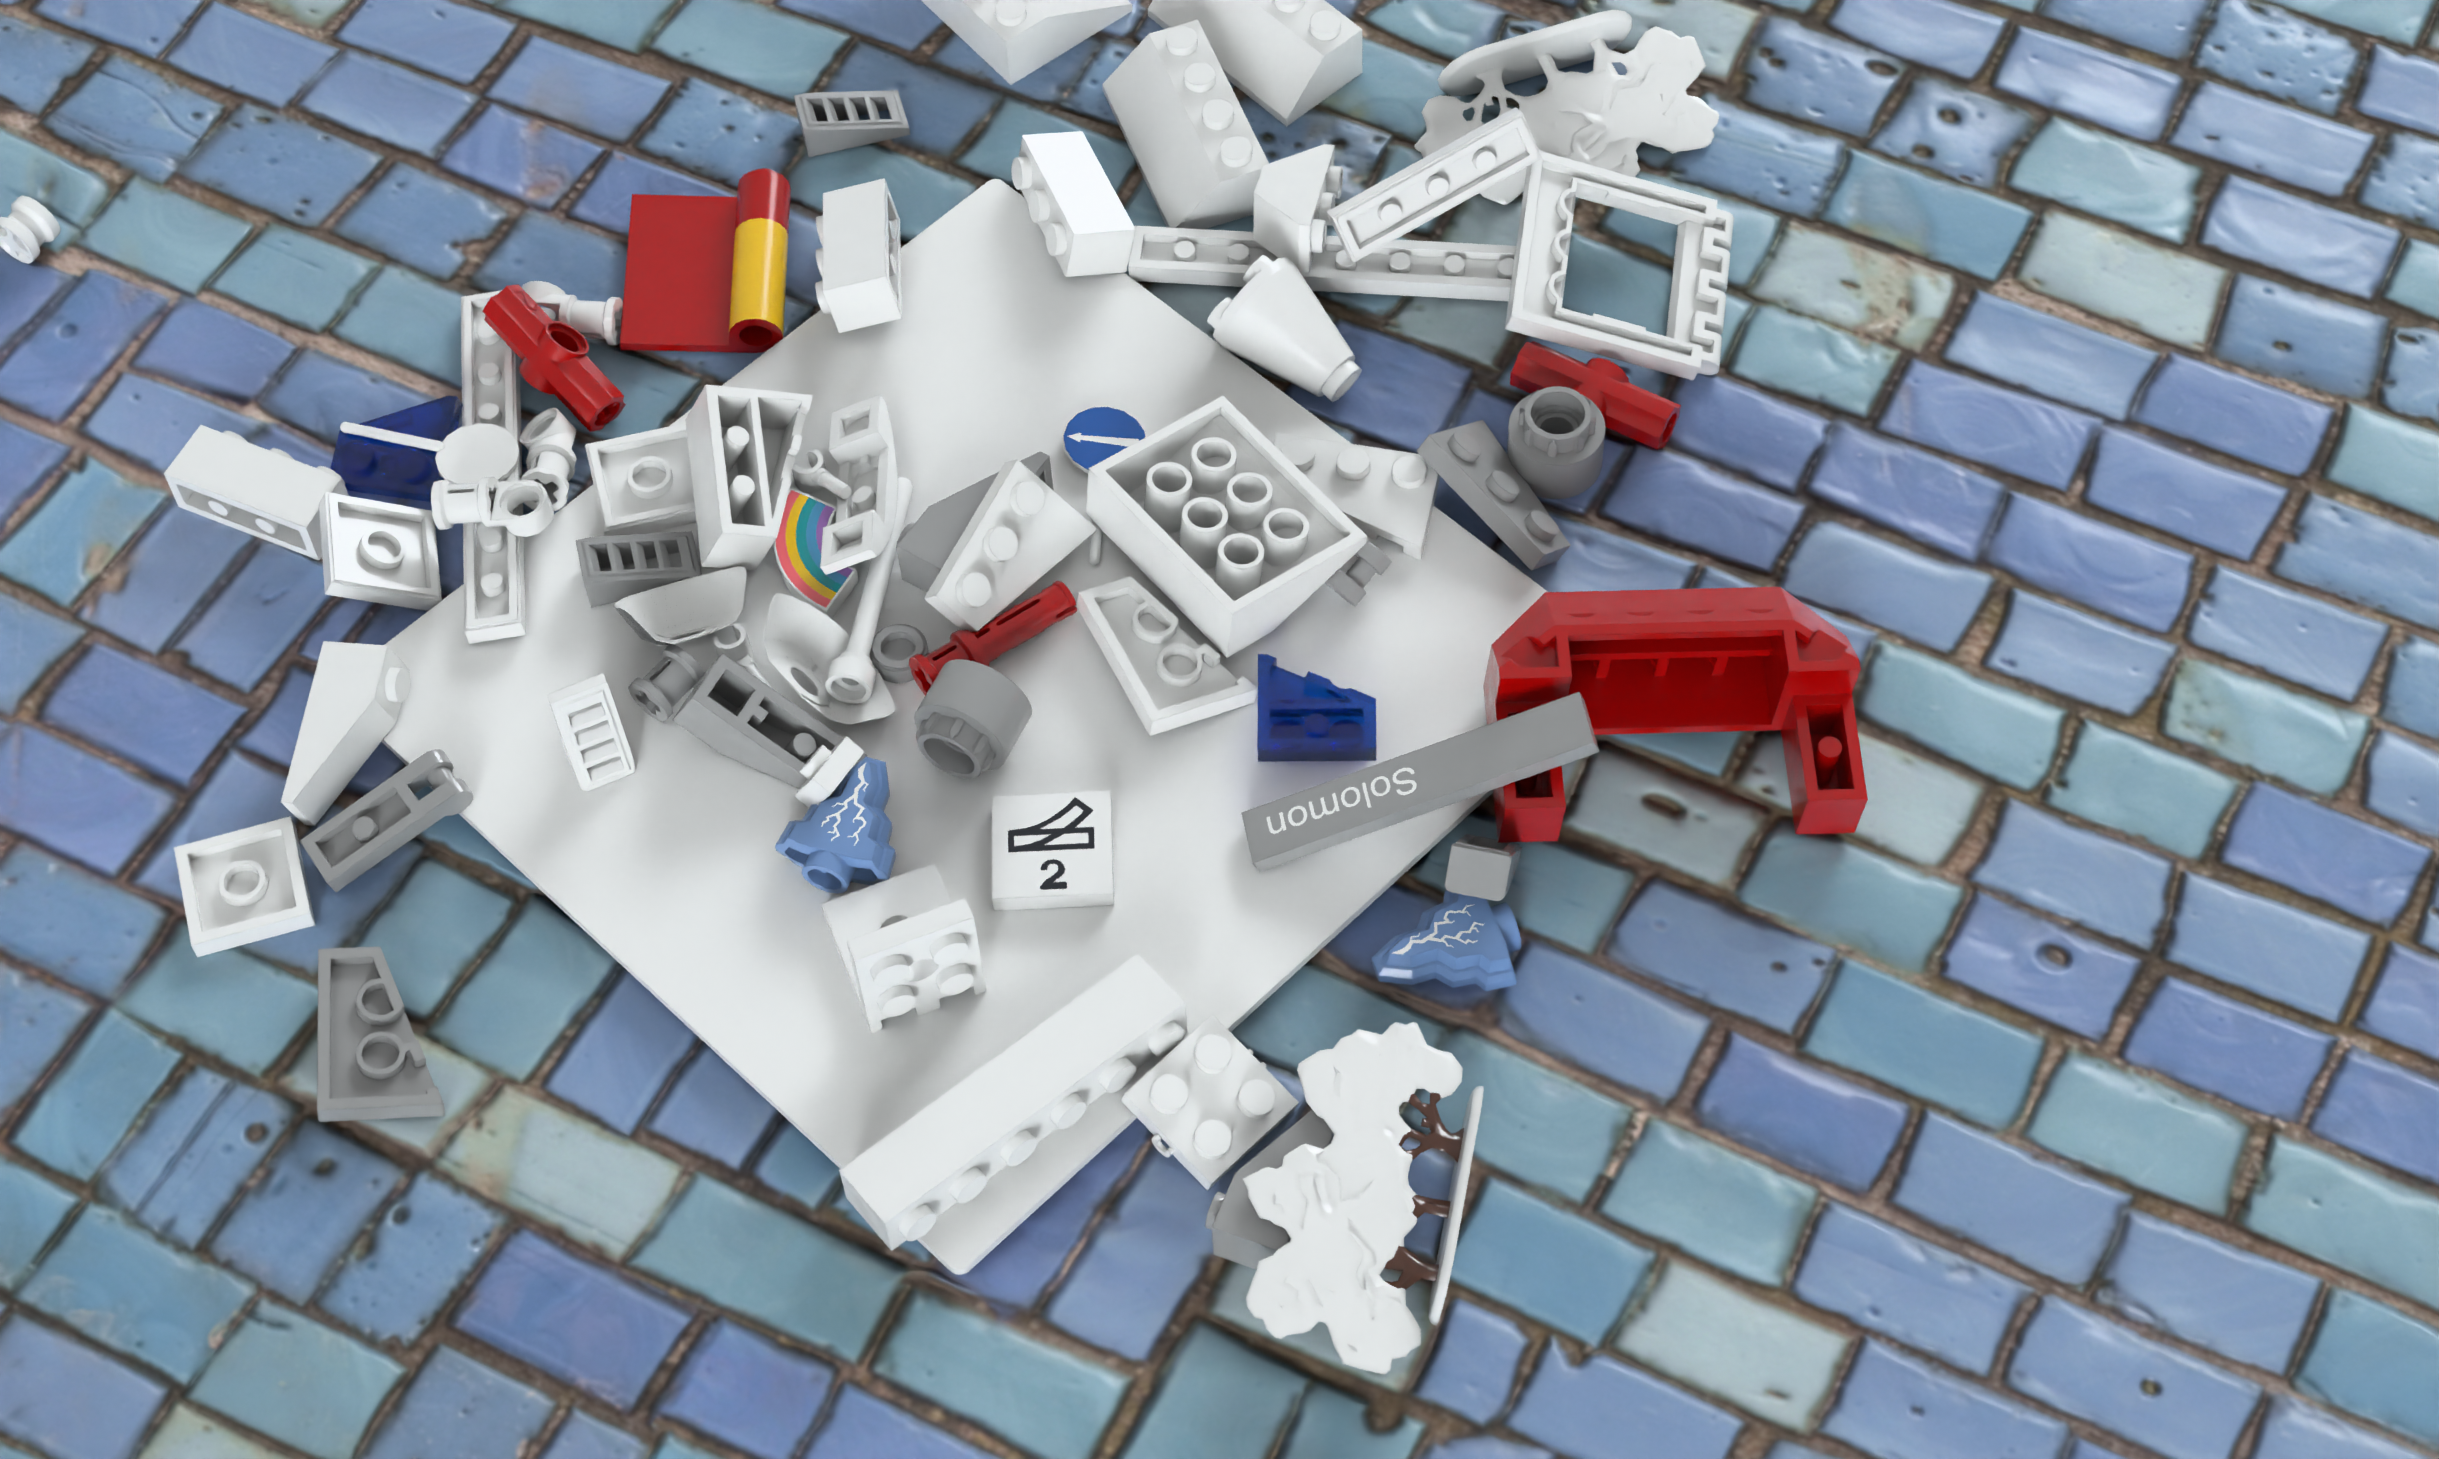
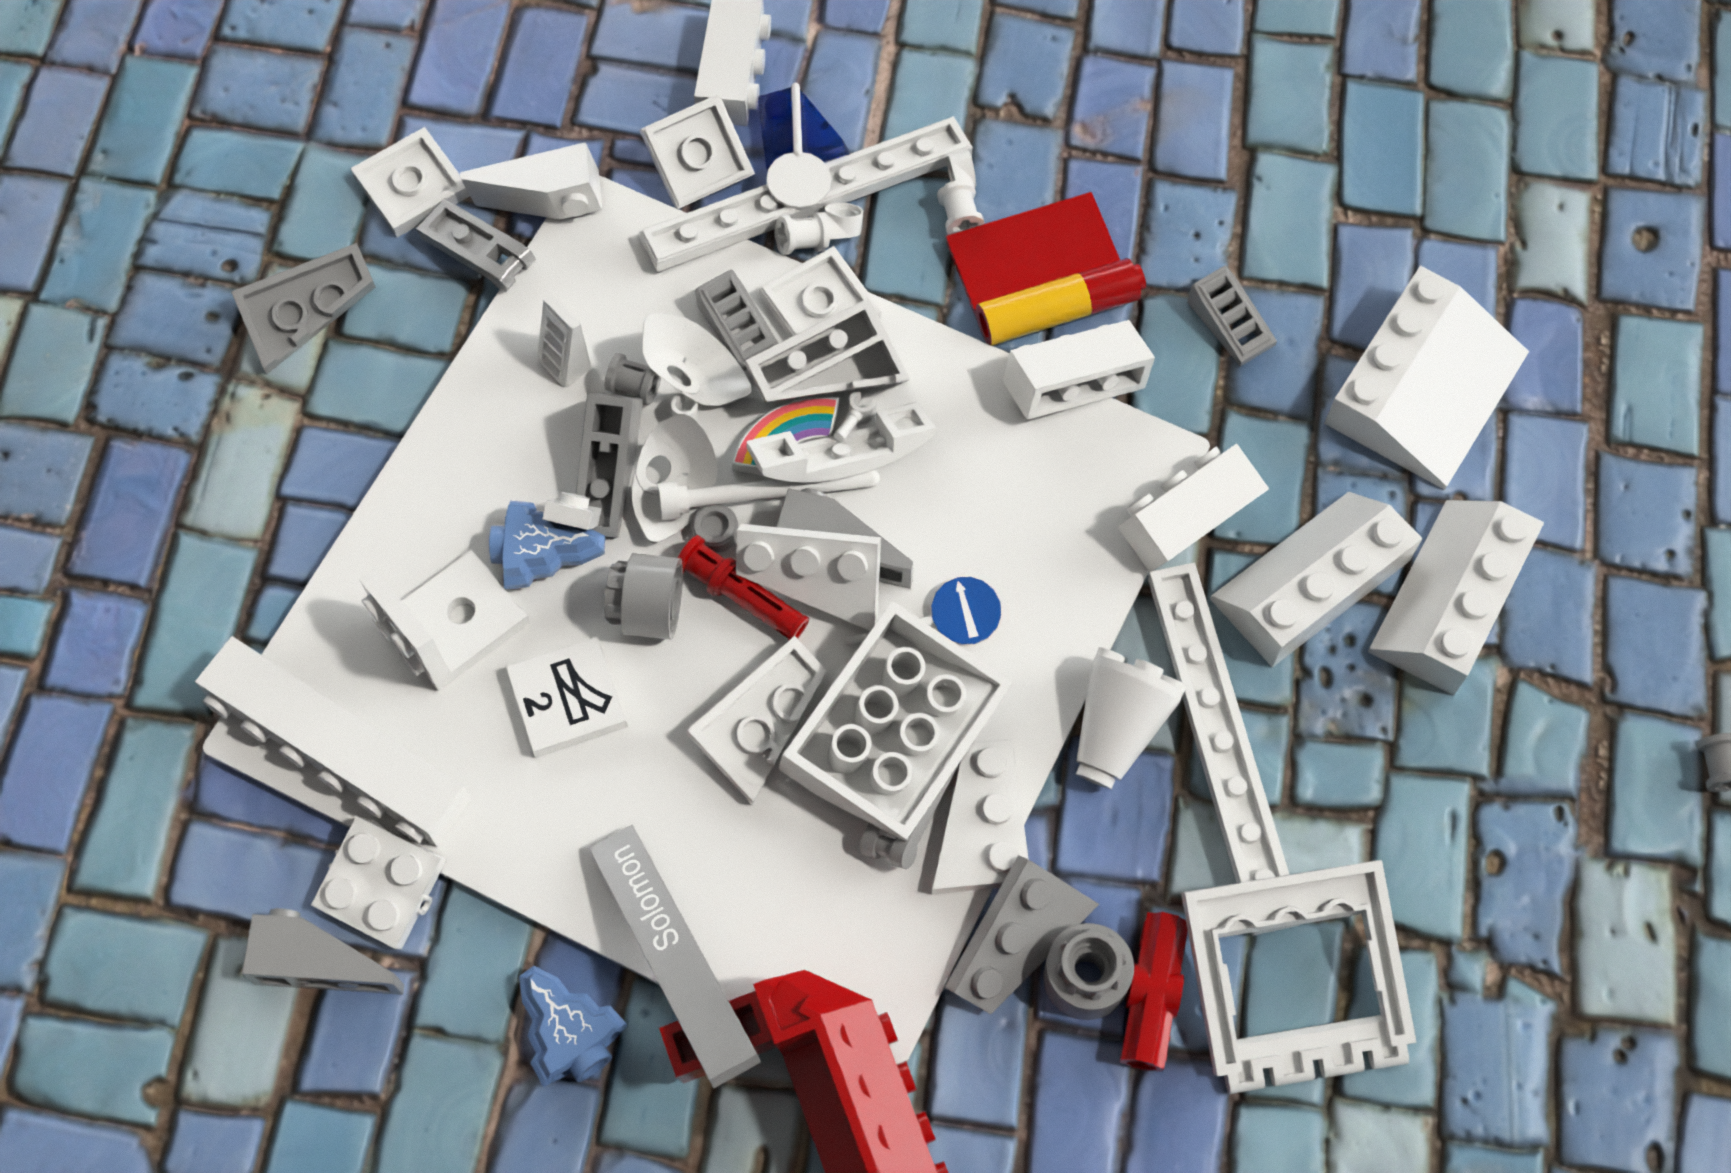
camera: 70 degrees right, 10 degrees up
white connector [431,476,554,537] -> none
red piece [482,284,626,432] -> none
white plant [1243,1022,1484,1375] -> none
white slope [1253,144,1343,273] -> none
clear blue wing [1257,654,1376,762] -> none
white tile [1327,107,1542,263] -> none
white plant [1414,10,1719,205] -> none
light grey slope [1445,834,1522,901] -> none

